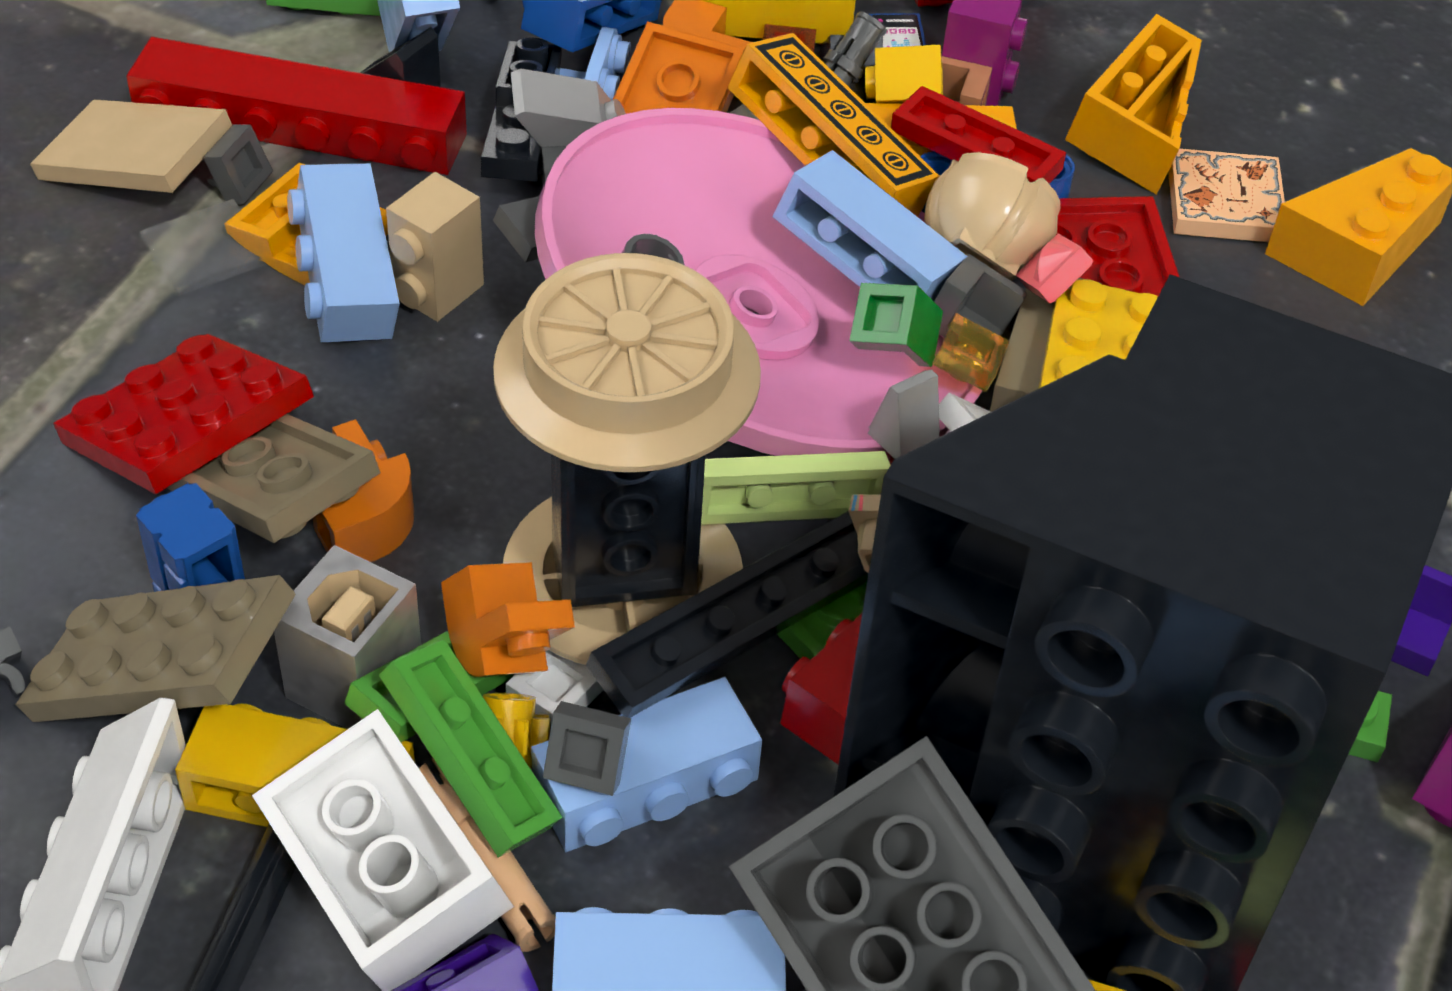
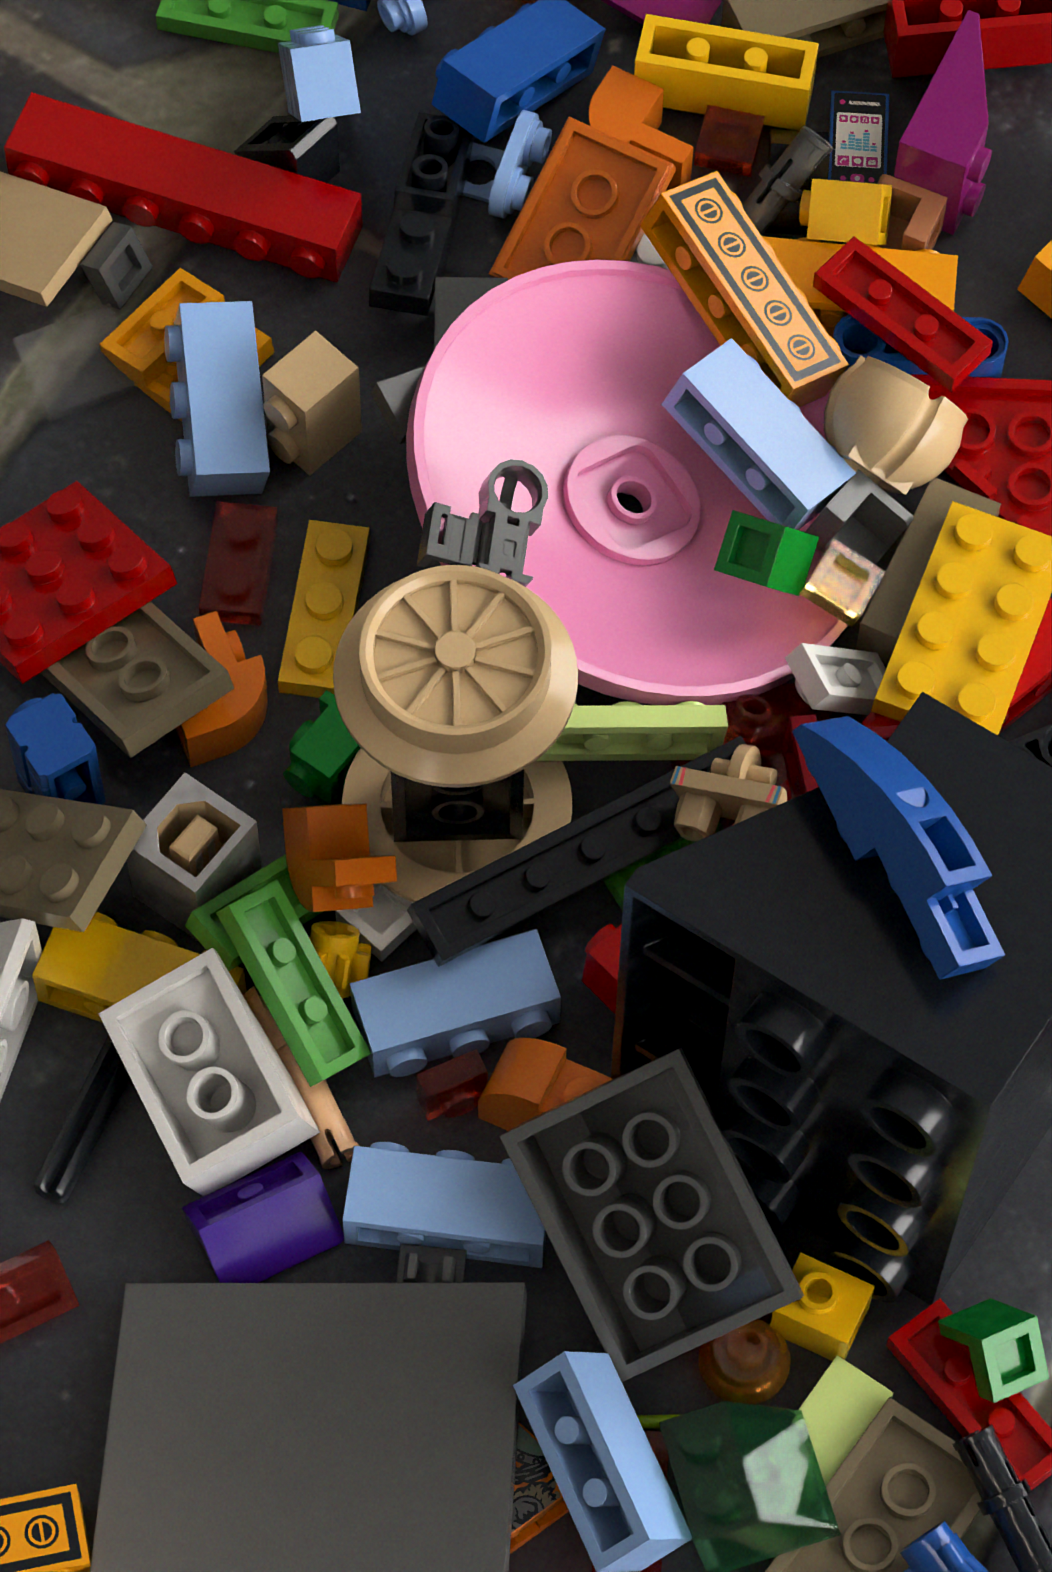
camera: 10 degrees right, 15 degrees up
light grey slope [511,69,626,148] -> none
dark grey tile [543,701,632,796] -> none
light grey slope [868,369,940,459] -> none
coral tile [1016,234,1094,304] -> none
none -> clear red plate [199,501,278,626]
none -> yellow plate [278,520,370,698]
none -> green brick [283,690,360,805]
none -> clear red plate [416,1049,488,1121]
none -> orange brick [478,1038,613,1131]
none -> blue slope [792,716,1005,980]

